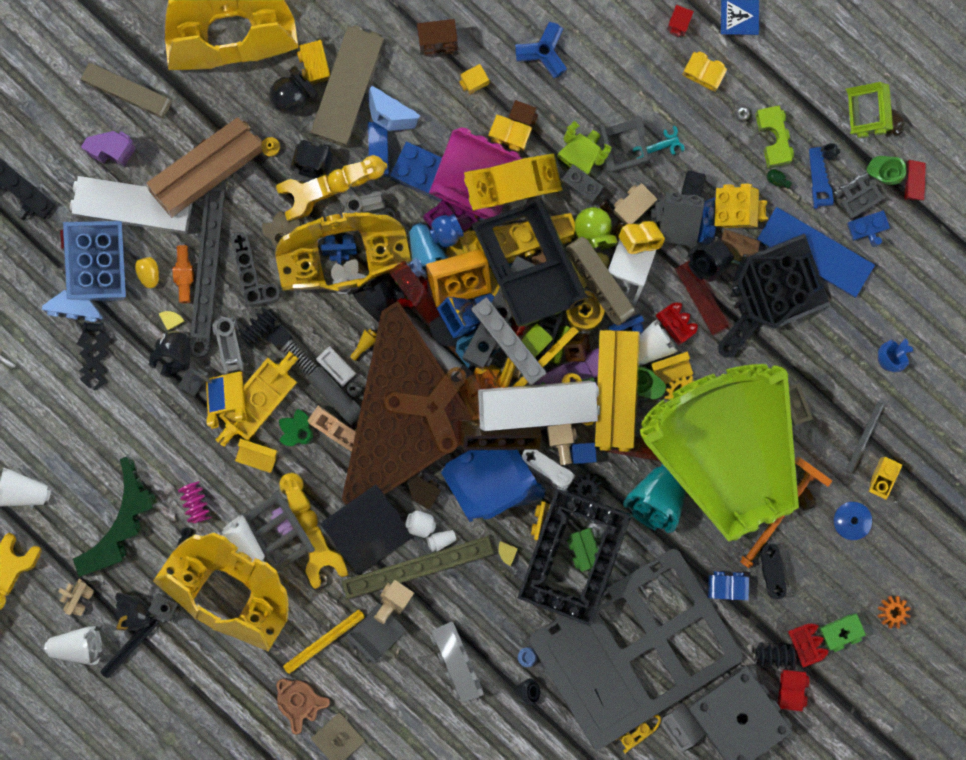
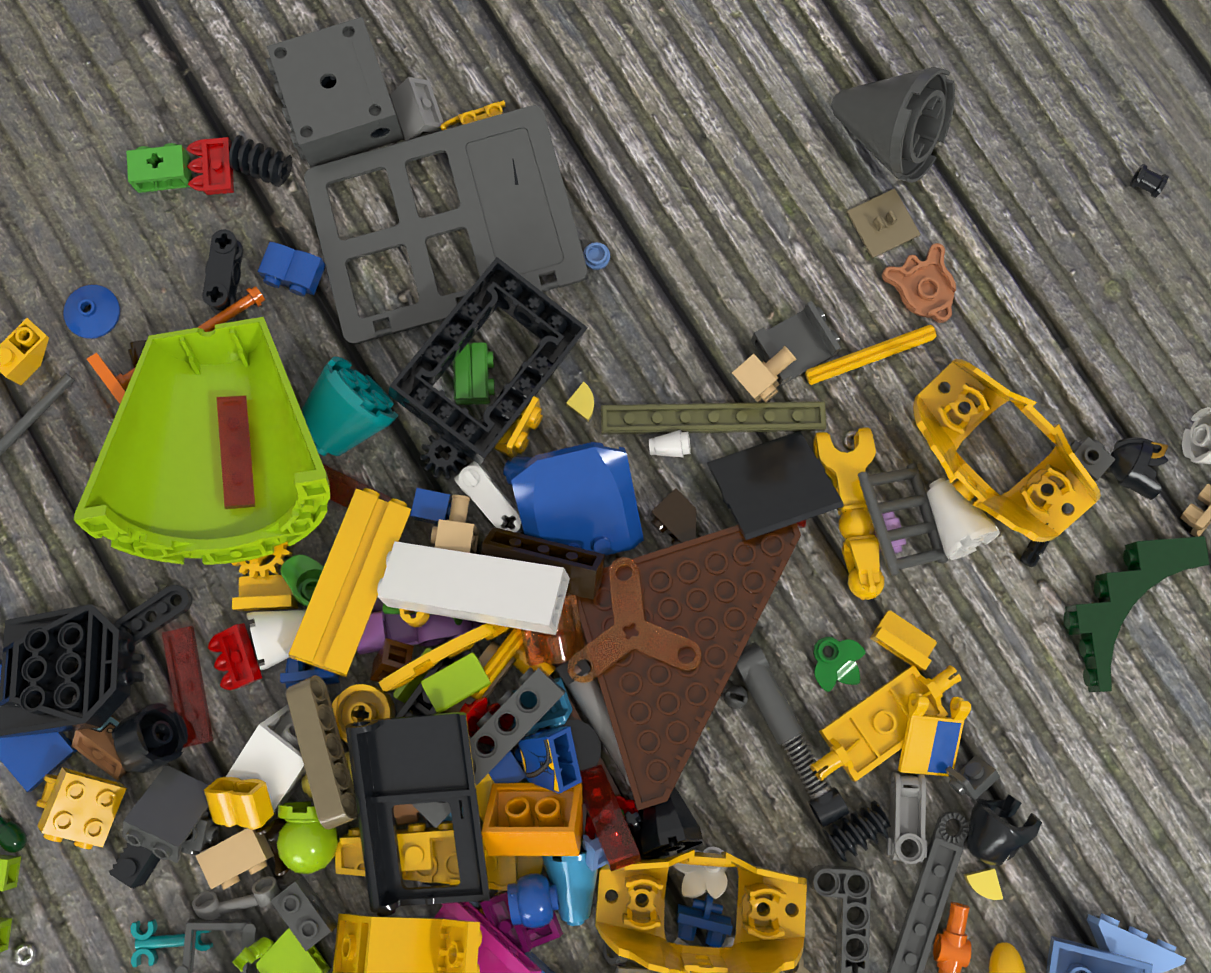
camera: 165 degrees left, 5 degrees down
black piece [77,322,112,391] -> none
black axle [100,616,159,678] -> none
dark pink piece [178,481,212,524] -> none
light nougat slope [307,405,356,451] -> none
white tile [316,346,356,387] -> none
yellow cone [350,328,377,361] -> none
white head [406,510,436,538] -> none
light grey wedge [429,621,484,703] -> none
light grey plate [471,297,546,385] -> none
black cone [515,678,541,705] -> none
blue wing [698,197,716,242] -> none
red brick [777,669,809,711] -> none
orange gear [877,596,911,629] -> none
none -> light grey bar [192,876,278,920]
none -> clear red tile [216,396,255,509]

